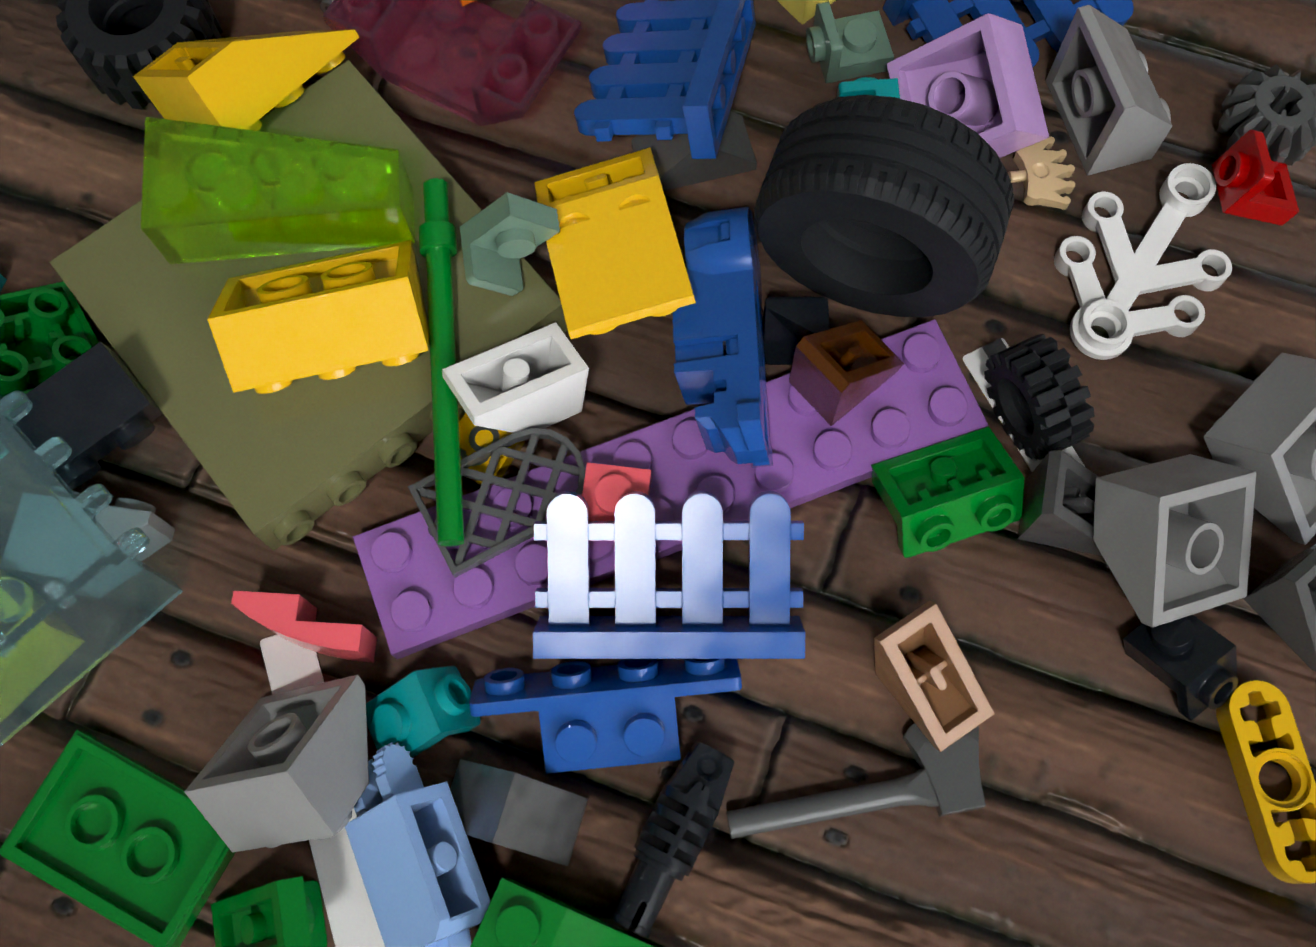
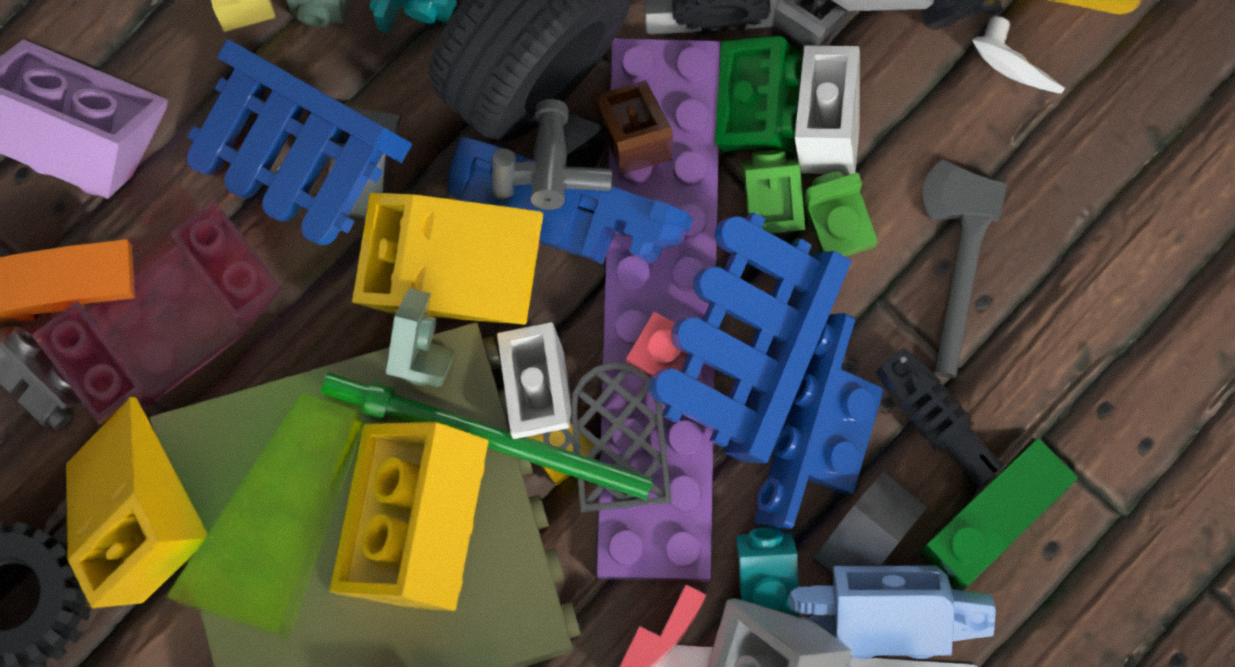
camera: 70 degrees left, 5 degrees up
medium nougat slope [874,601,995,752] -> none
none -> dark grey piece [492,99,612,210]
none -> bright green bracket [740,150,805,233]
none -> white slope [795,46,860,174]
none -> bright green bracket [803,171,878,257]
none -> white bar [972,17,1065,94]

